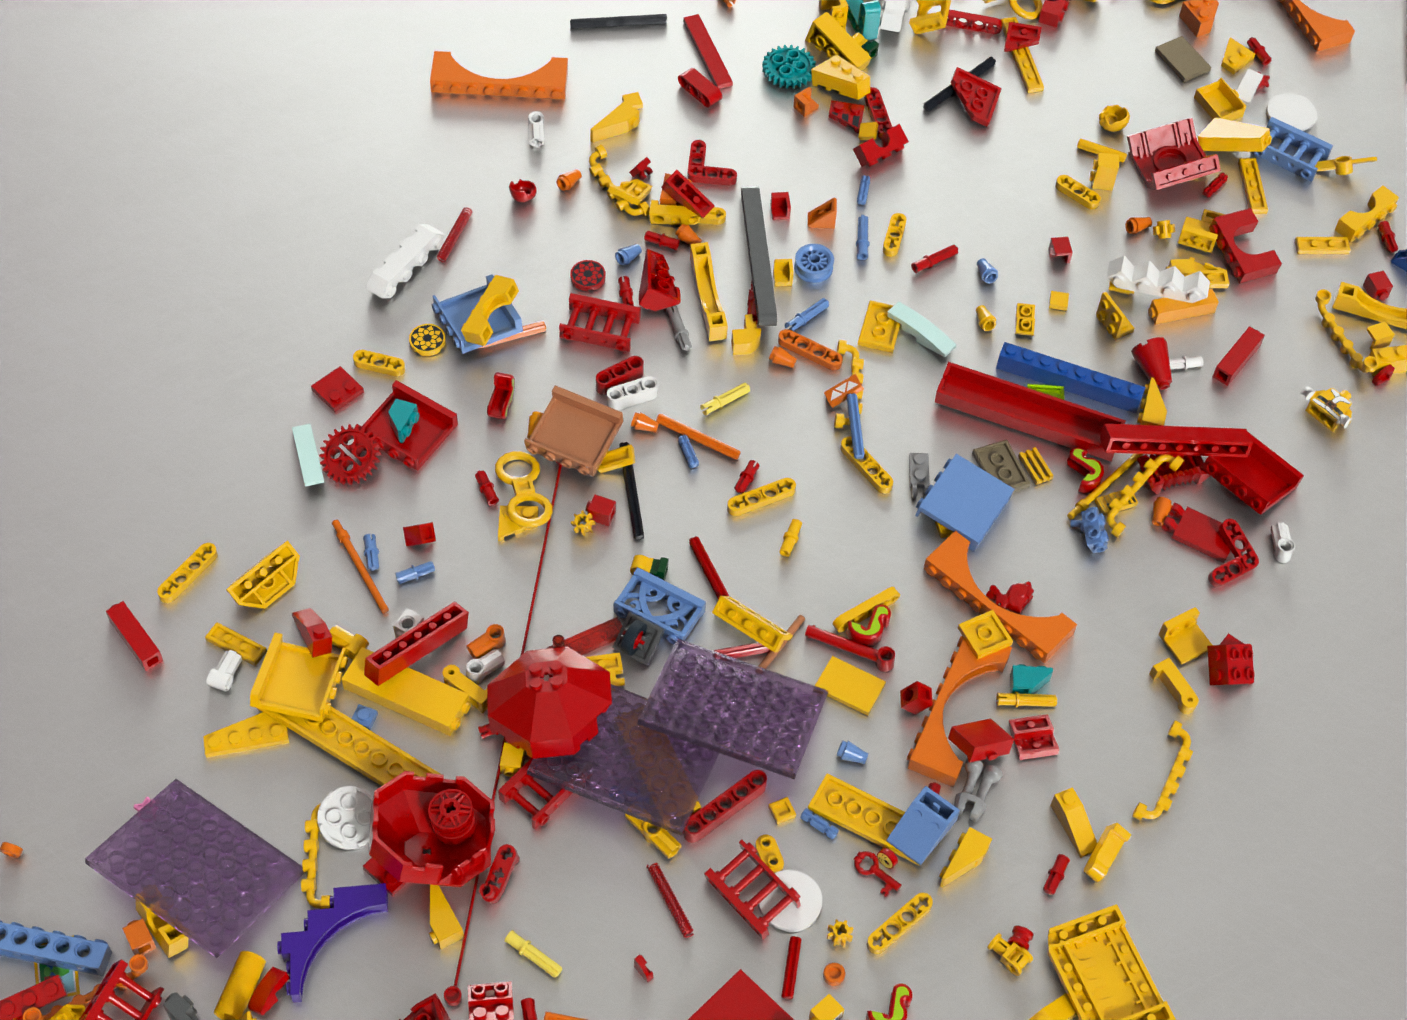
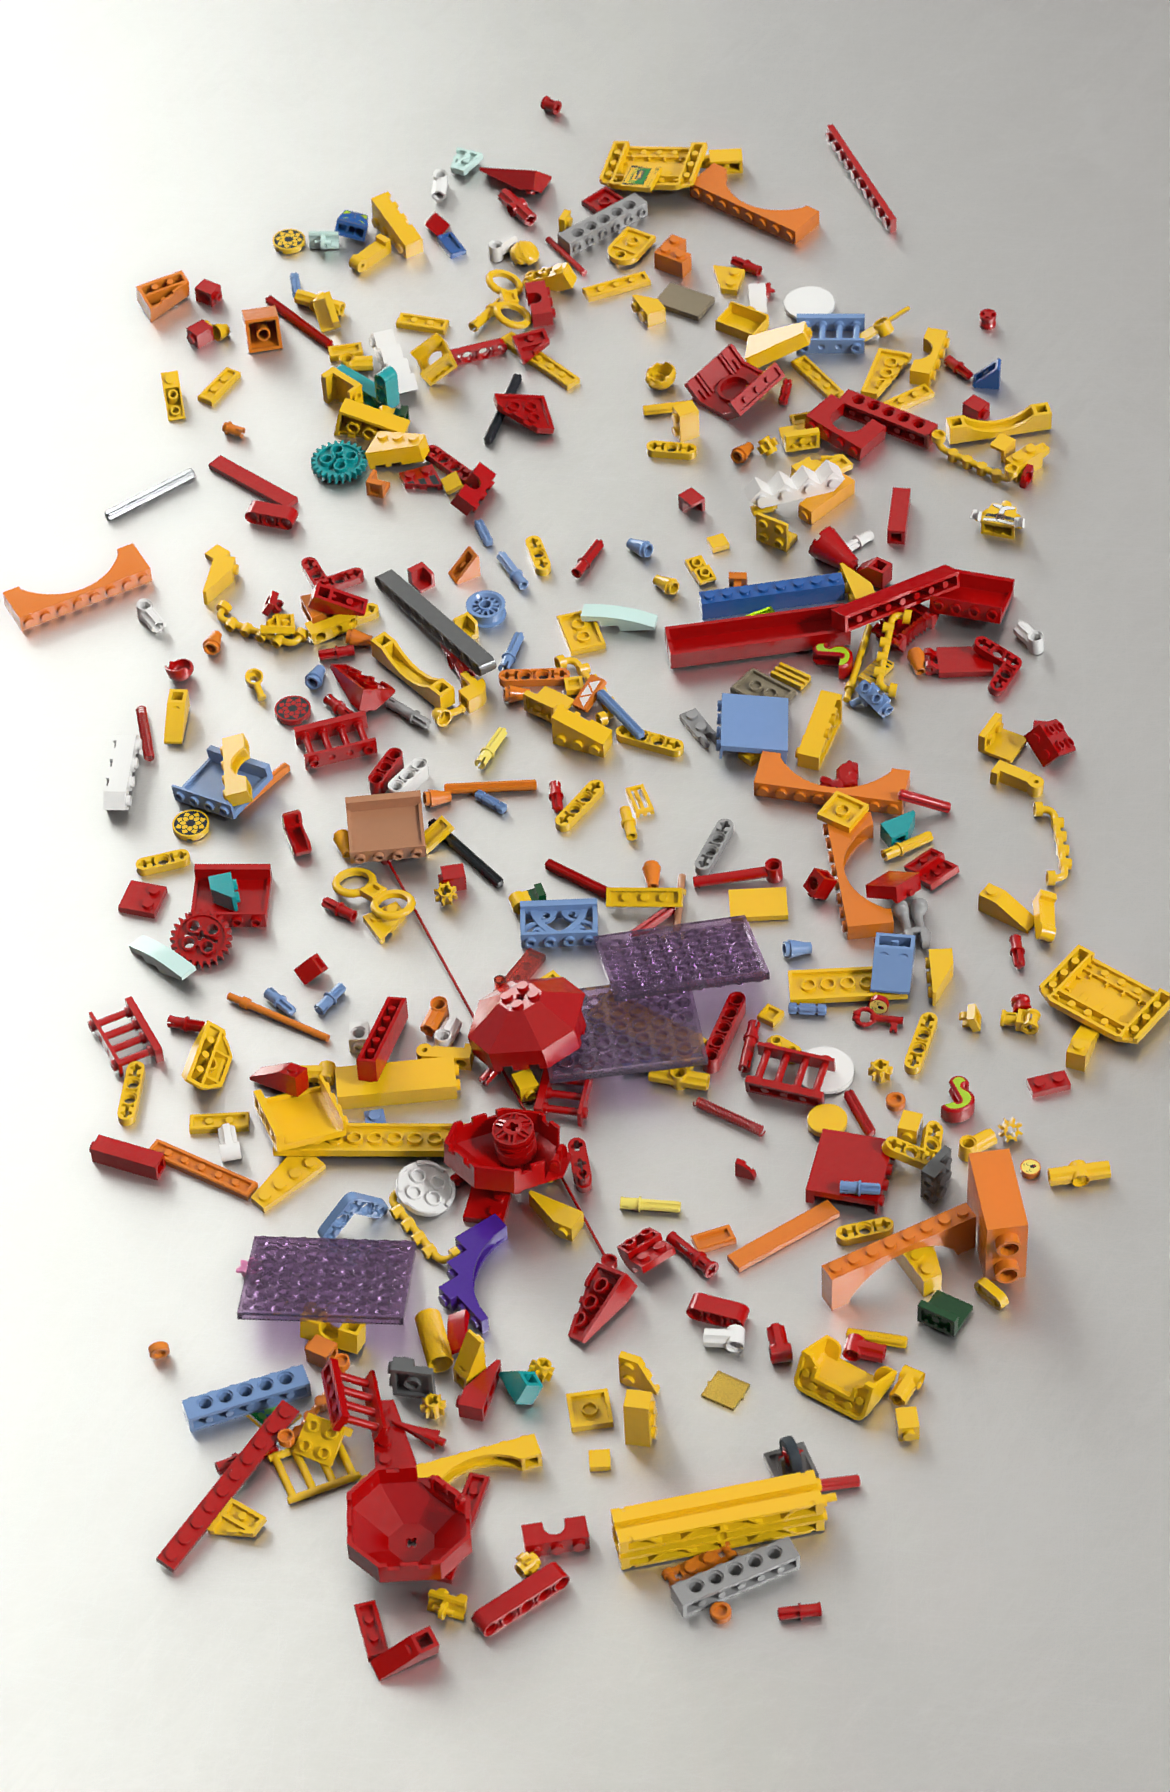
camera: 25 degrees left, 10 degrees down
dark grey plate [612,612,666,665] -> none
yellow beam [832,587,900,633] -> none
red animal [846,604,891,647] -> none
none -> red fence [87,996,164,1078]
none -> orange tile [149,1139,258,1201]
none -> yellow slope [164,689,190,744]
none -> red axle [167,1015,205,1032]
none -> yellow bar [245,668,266,701]
none -> medium blue beam [317,1192,388,1243]
none -> yellow bar [431,704,466,727]
none -> yellow bracket [523,686,574,723]
none -> yellow wedge [551,703,613,758]
none -> yellow plate [564,676,584,696]
none -> yellow tile [582,271,651,303]
none -> yellow tile [625,784,654,818]
none -> yellow slope [631,295,666,328]
none -> orange cone [642,860,661,888]
none -> light grey beam [695,819,734,876]
none -> orange tile [729,572,748,587]
none -> red pin [738,1019,760,1073]
none -> yellow wedge [795,690,842,771]
none -> yellow tile [807,1104,847,1137]
none -> red brick [839,389,938,449]
none -> red slope [855,557,892,589]
none -> yellow wing [861,348,912,399]
none -> red axle [898,789,951,813]
none -> yellow tile [959,1004,982,1032]

